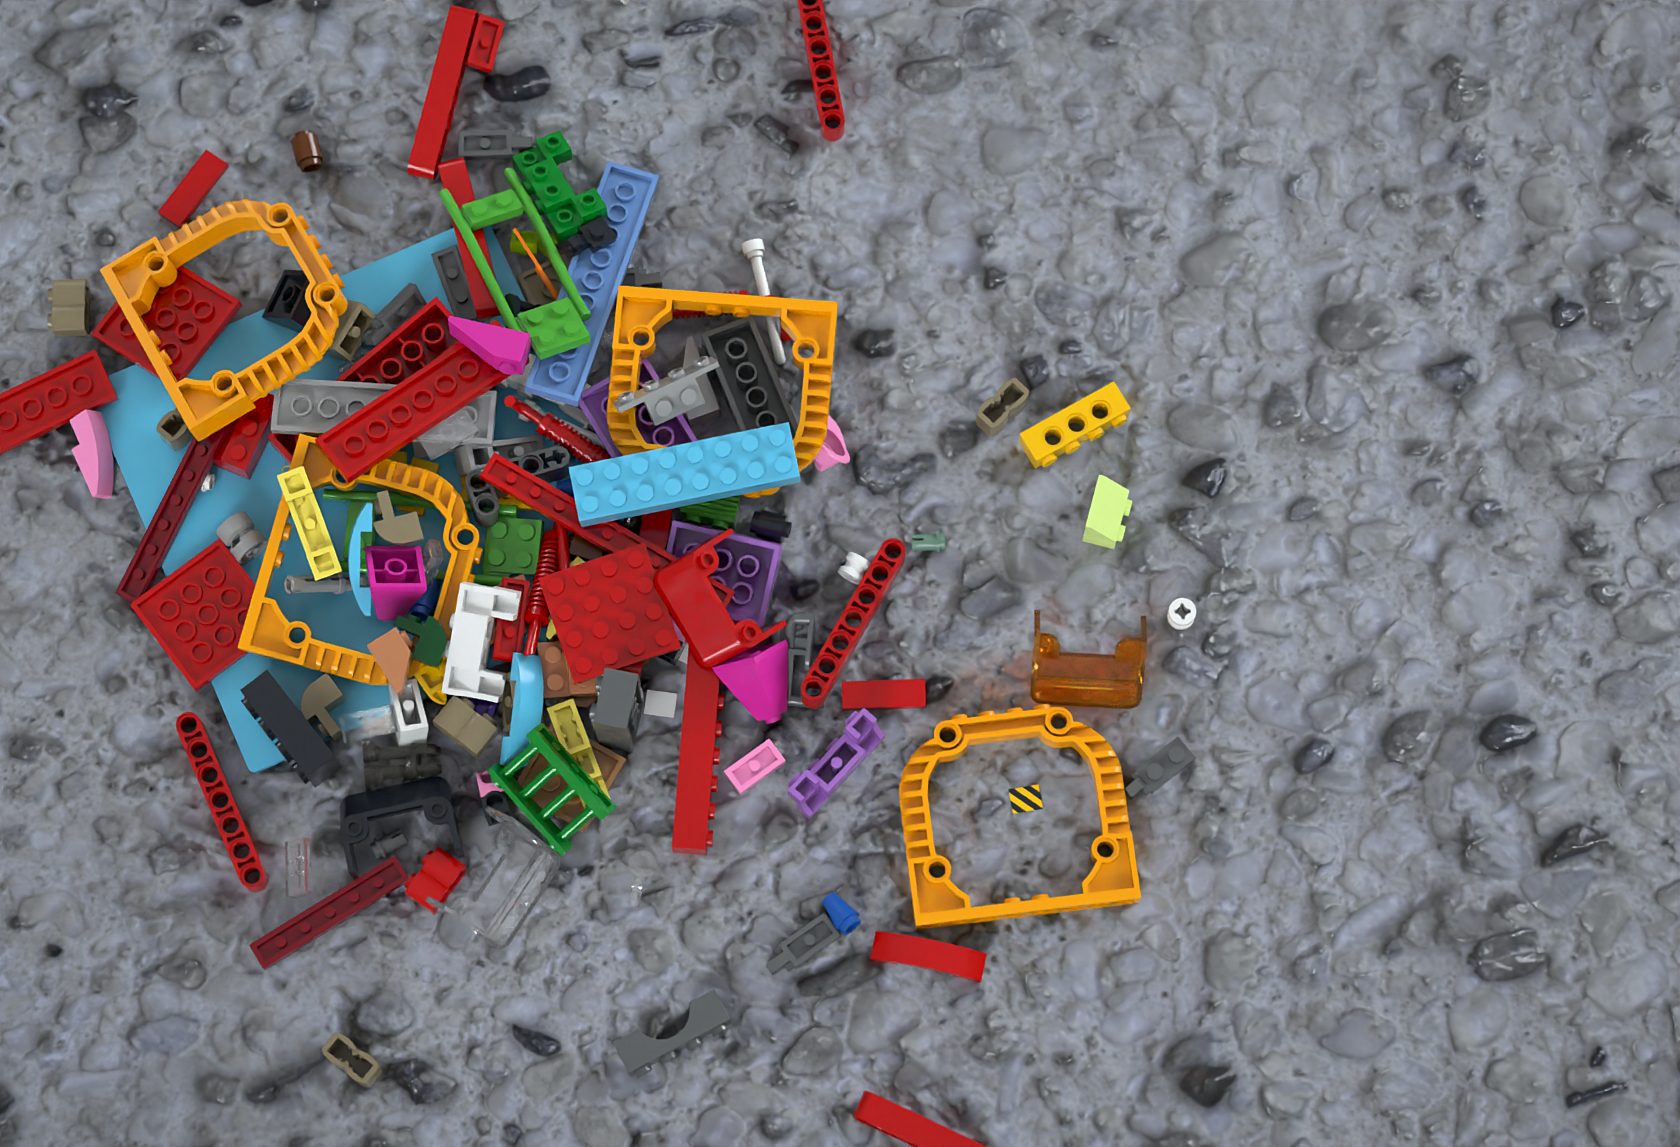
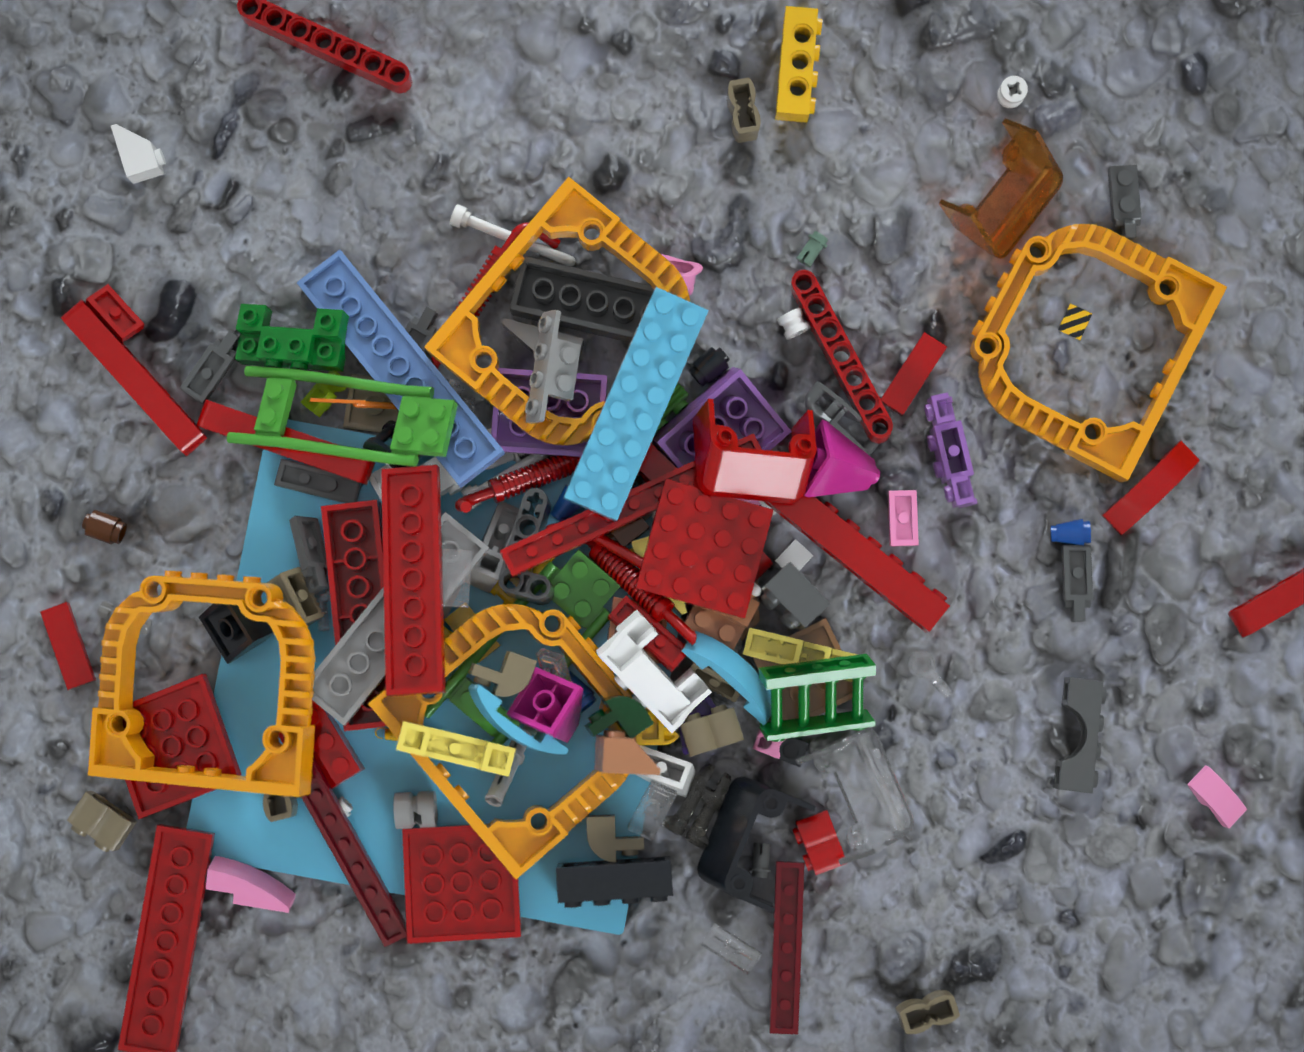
camera: 60 degrees left, 10 degrees up
red beam [175,712,268,893] -> none
dark pink slope [448,316,531,375] -> none
black plate [567,216,616,257] -> none
yellowish green slope [1082,475,1132,549] -> none

